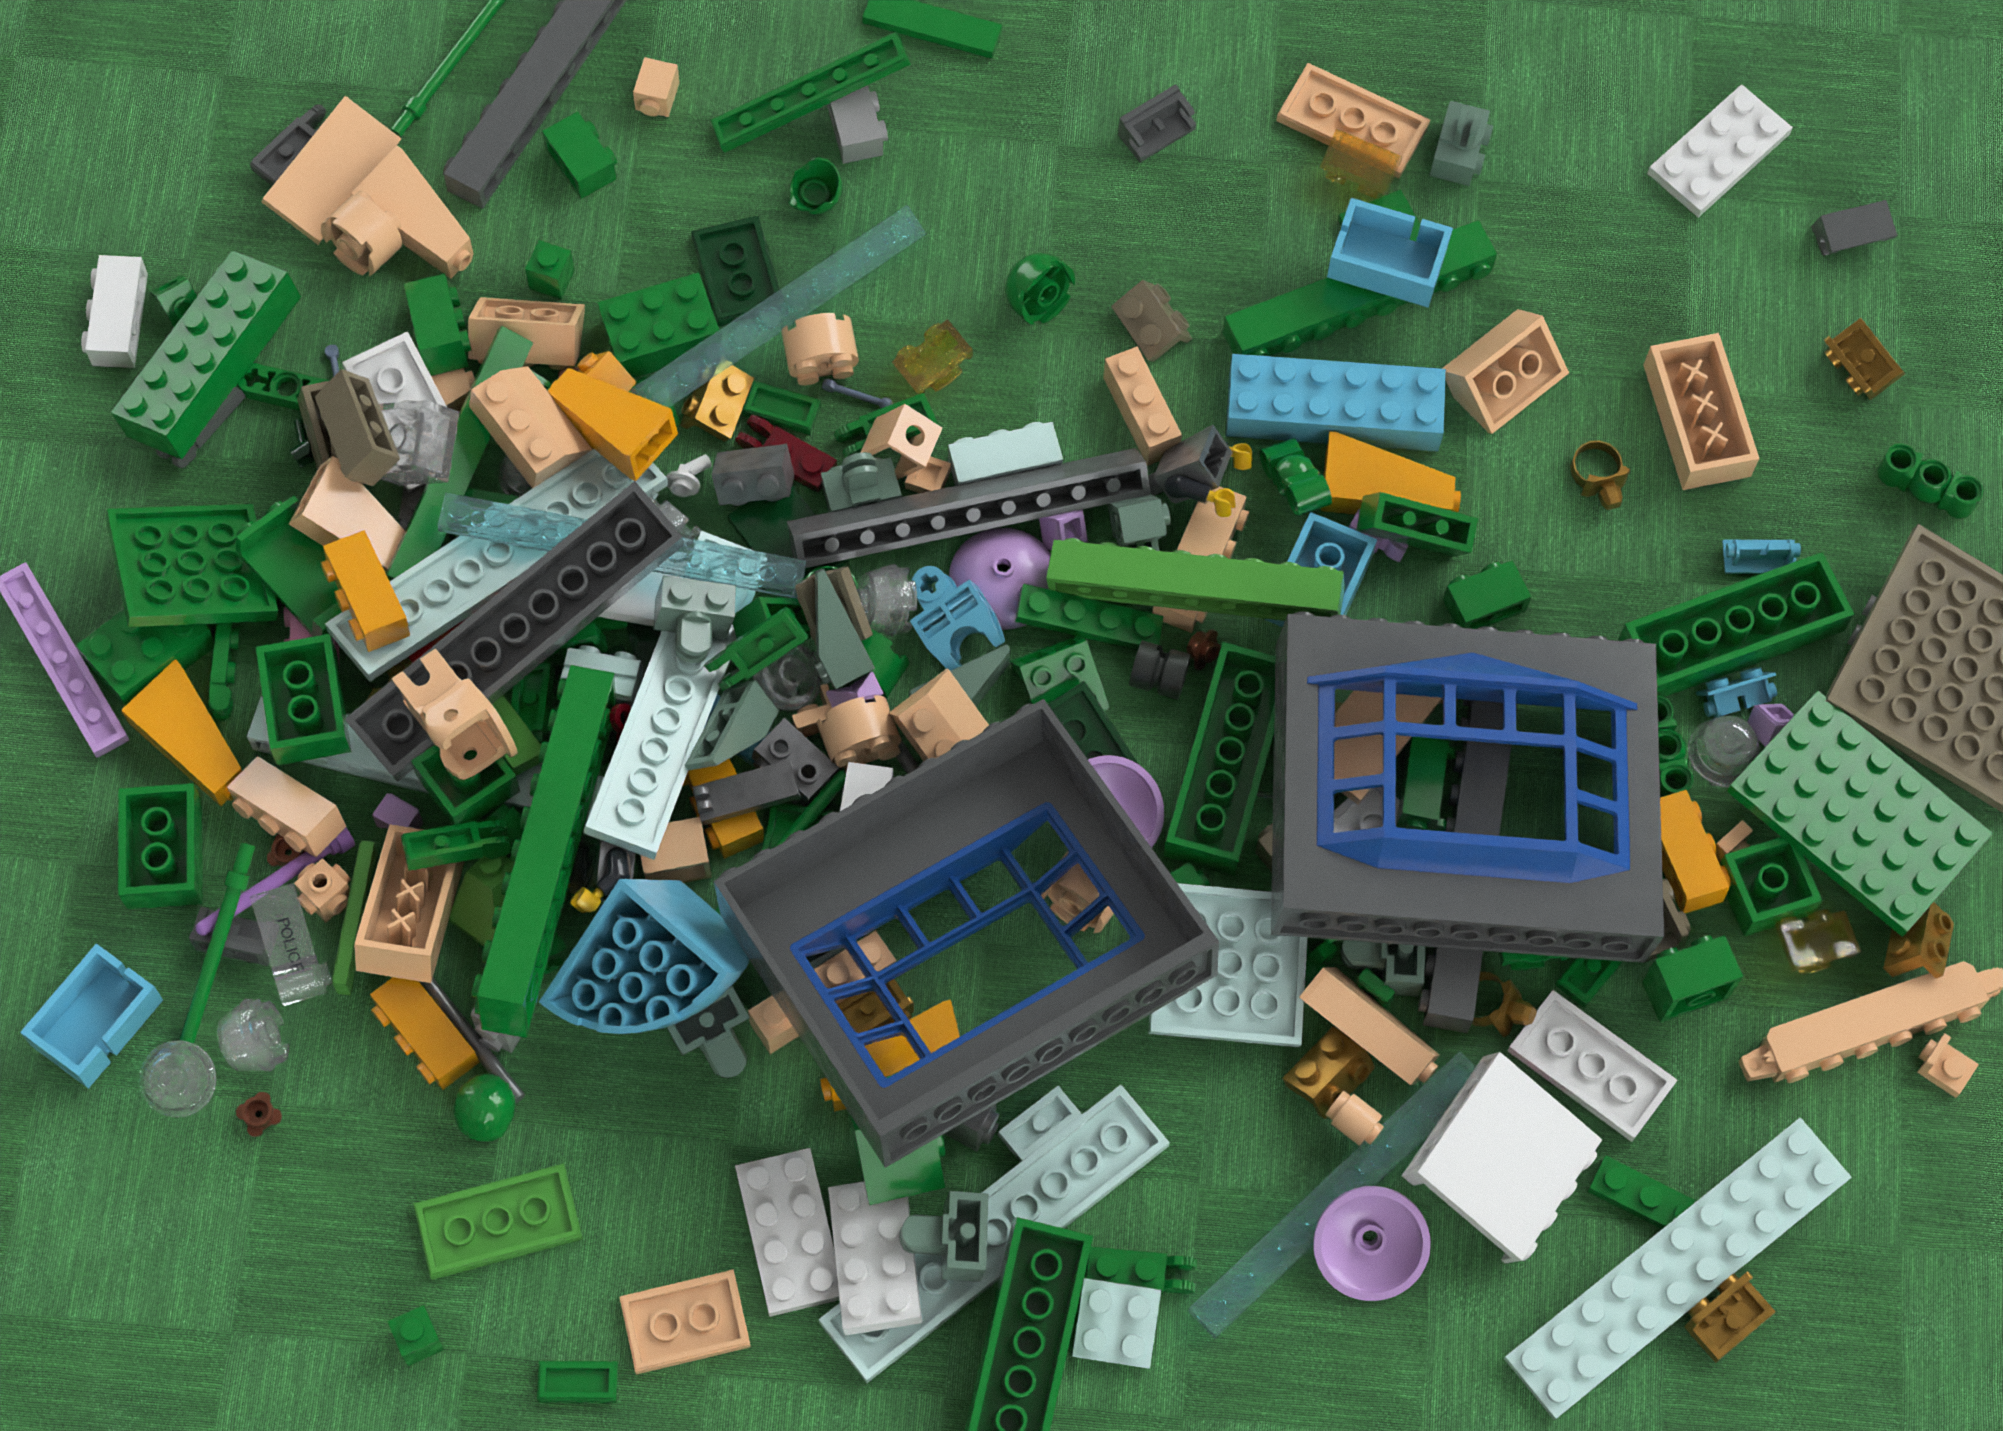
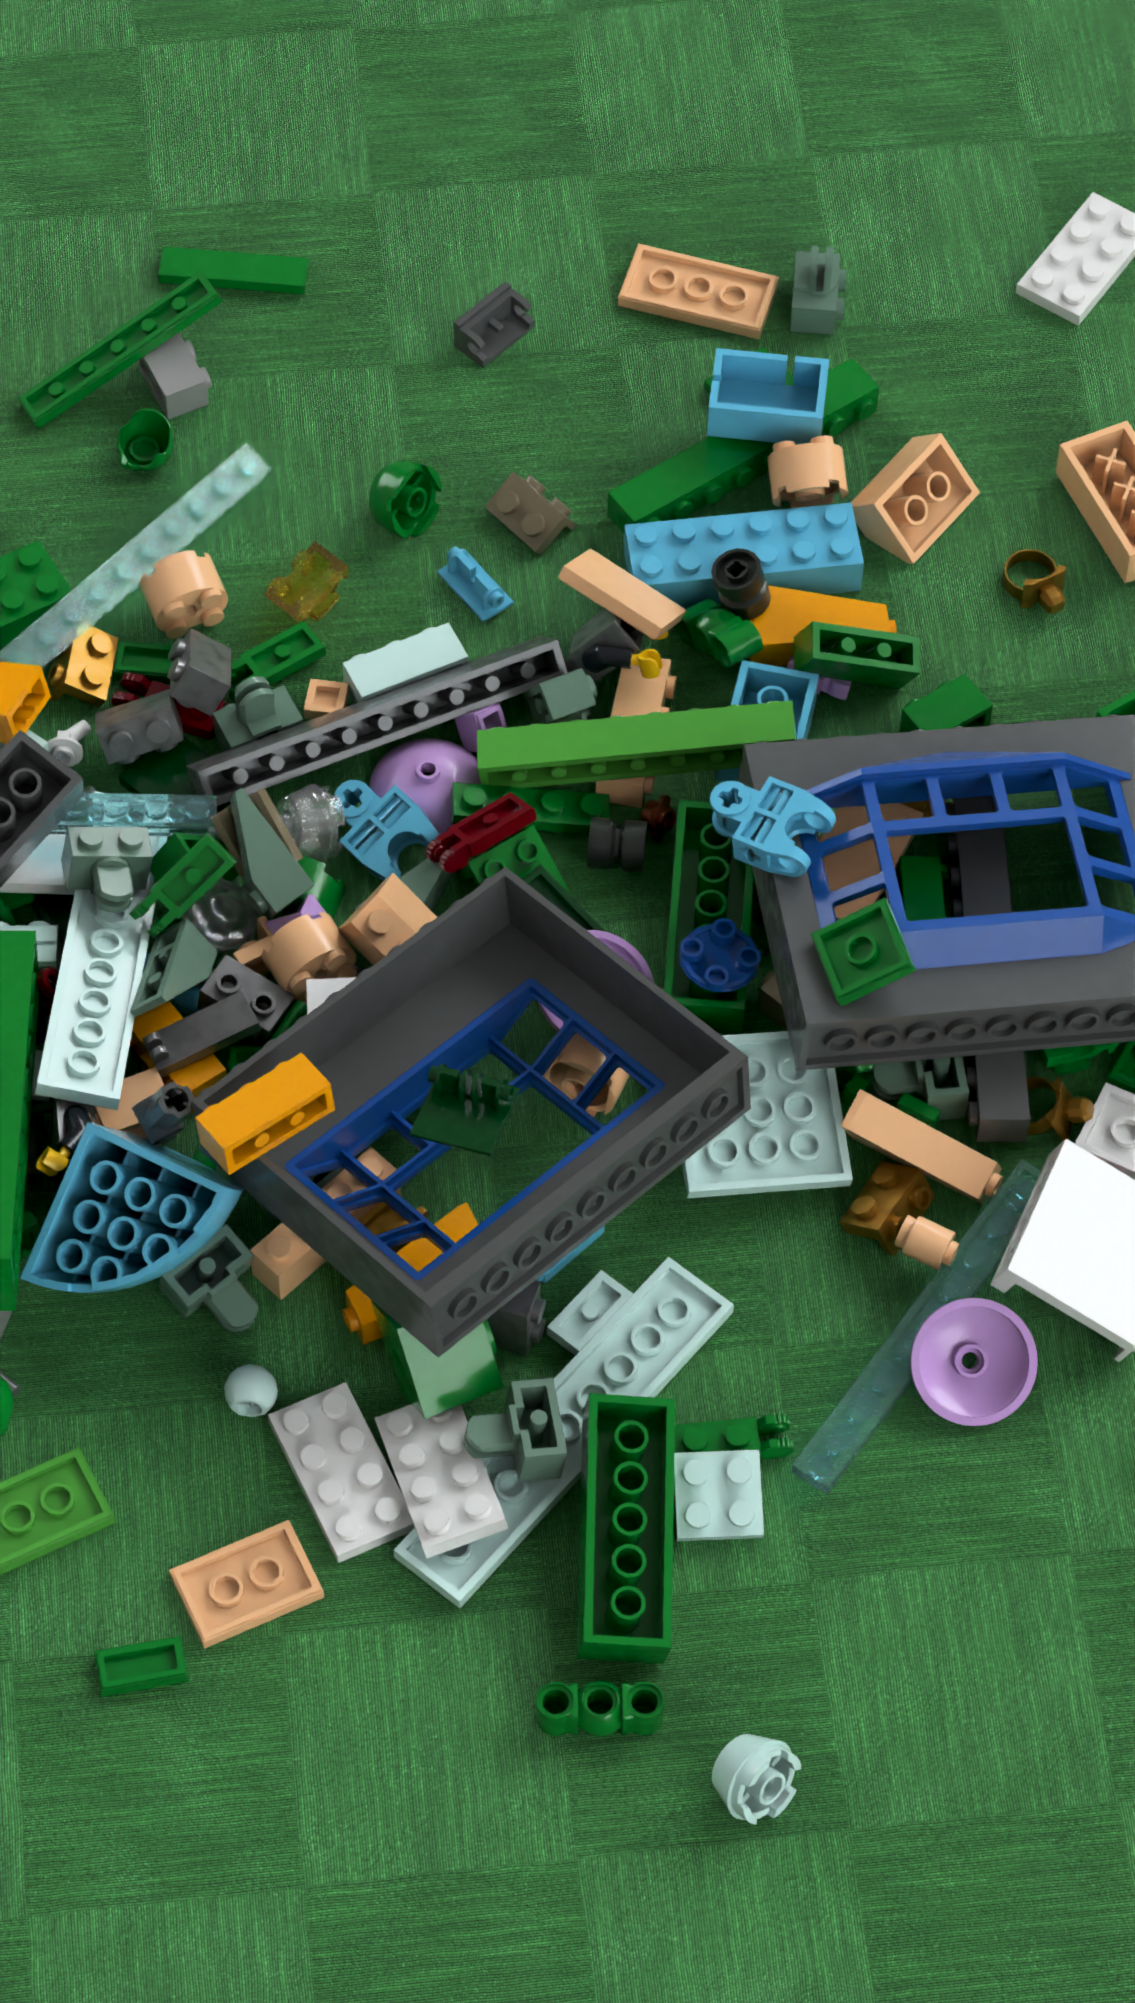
camera: 10 degrees left, 10 degrees down
dark green tile [691,215,785,327] -> none
sand blue hinge [822,379,893,408] -> none
light nougat piece [860,404,942,480] -> none
light nougat brick [1103,346,1182,466] -> none
clear yellow brick [1320,129,1403,199] -> none
none -> dark grey piece [132,1081,195,1146]
none -> flat silver brick [167,628,231,716]
none -> light orange brick [195,1052,335,1175]
none -> light aqua piece [224,1364,278,1417]
none -> dark green hinge [409,1063,520,1156]
none -> dark red hinge [425,792,537,873]
none -> medium azure hinge [437,546,514,622]
none -> light nougat tile [558,548,687,640]
none -> blue dish [679,918,761,992]
none -> medium azure piece [710,776,836,877]
none -> pearl dark grey wheel [711,548,771,620]
none -> light nougat brick [767,435,848,508]
none -> green tile [810,898,917,1007]

